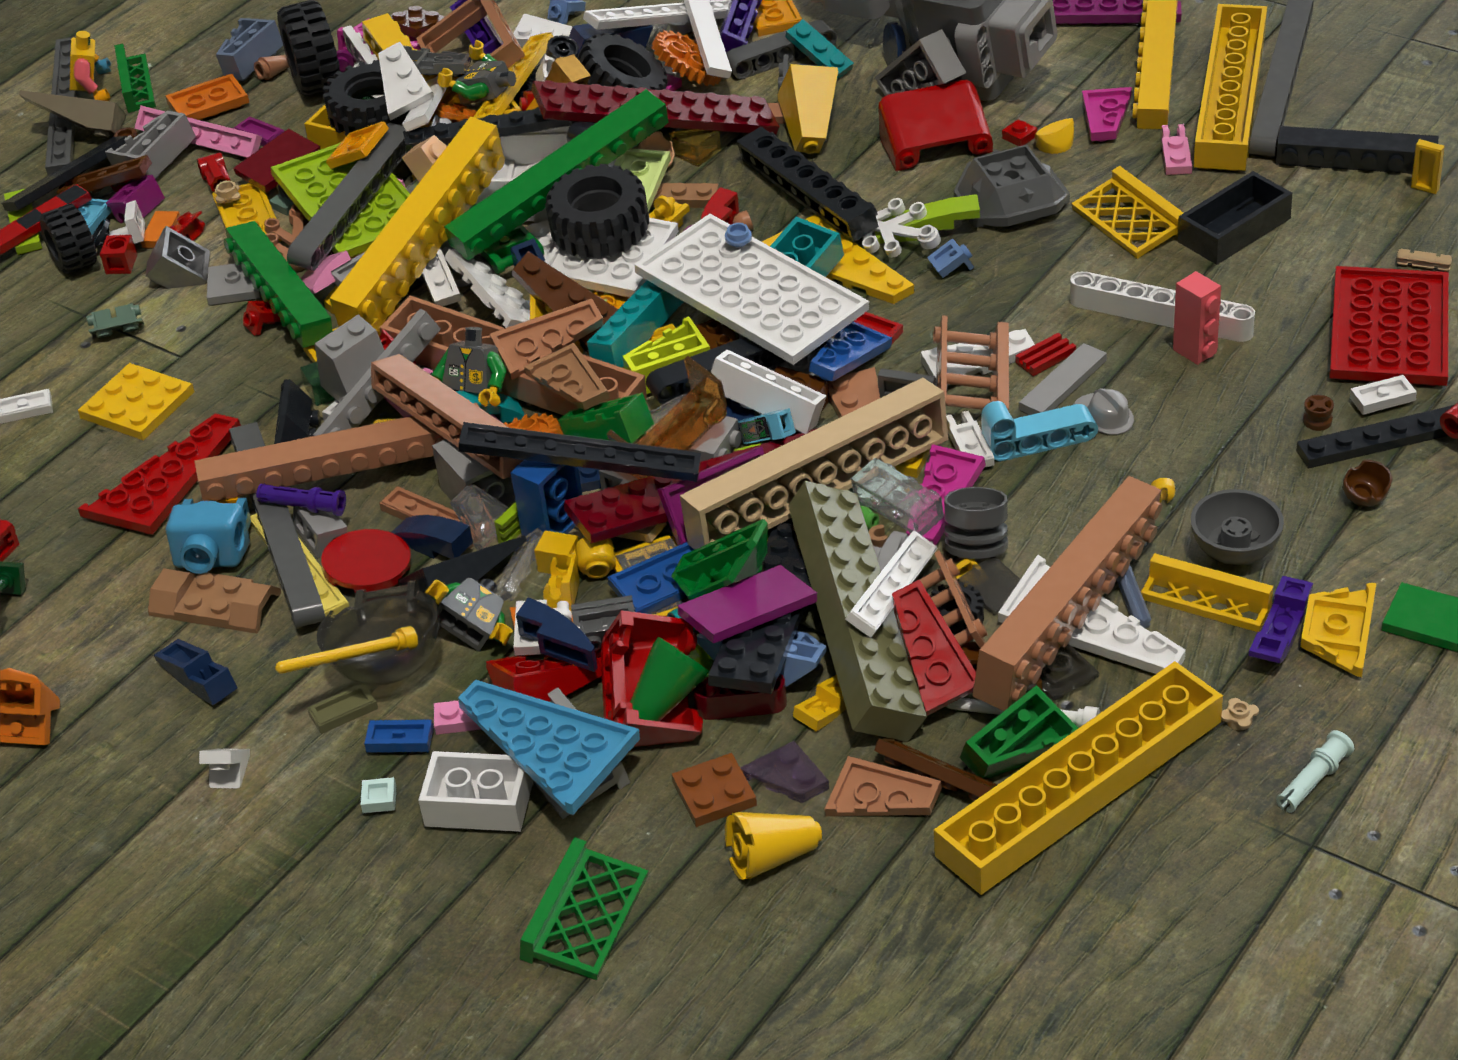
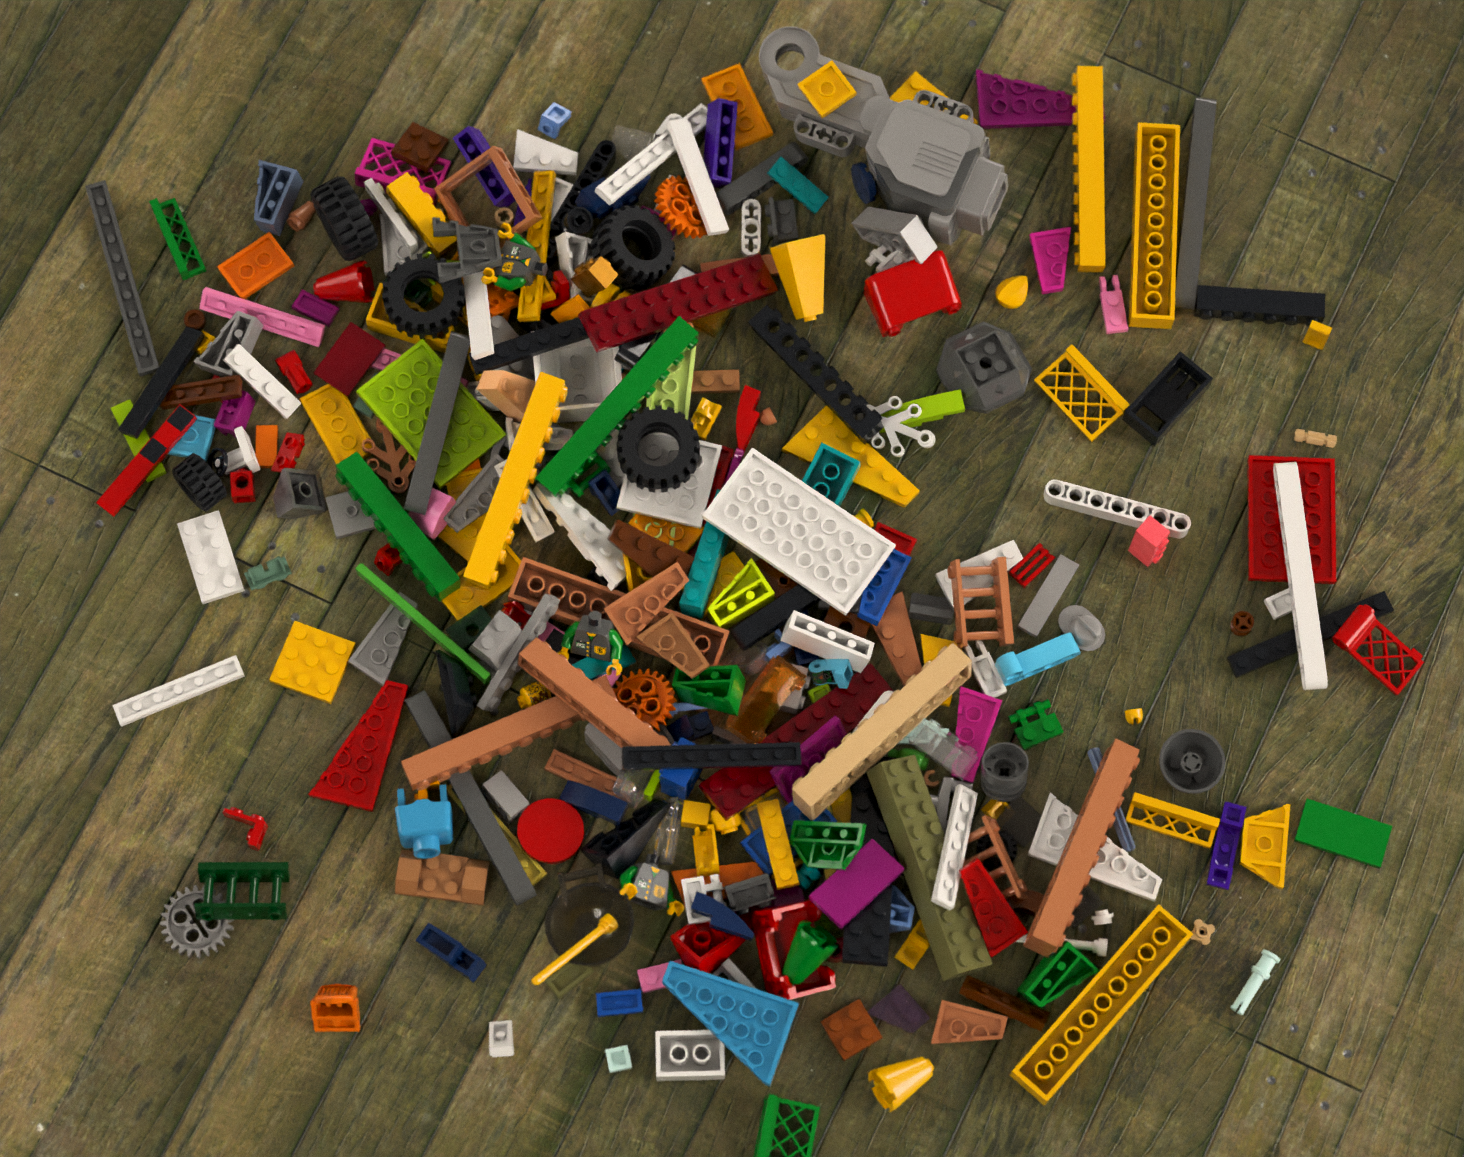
camera: 15 degrees left, 30 degrees up
dark tan wedge [19,90,126,138] -> none
torso [69,31,111,101] -> none
tan plate [215,181,241,203] -> none
dark purple pin [256,484,346,516] -> none
light orange tile [326,122,389,169] -> none
white wing [378,42,434,121] -> none
medium blue plate [725,223,752,247] -> none
medium blue bracket [927,238,974,278] -> none
red plate [1002,119,1037,146] -> none
reddish brown hair [1342,459,1393,507] -> none
none -> white plate [177,510,245,604]
none -> white plate [223,344,301,419]
none -> red cone [313,260,374,303]
none -> light grey wing [348,592,418,686]
none -> bright green tile [355,563,492,686]
none -> white beam [741,199,761,257]
none -> yellow plate [756,799,799,890]
none -> green plate [1008,699,1064,751]
none -> white plate [1091,909,1114,925]
none -> white beam [1273,462,1328,690]

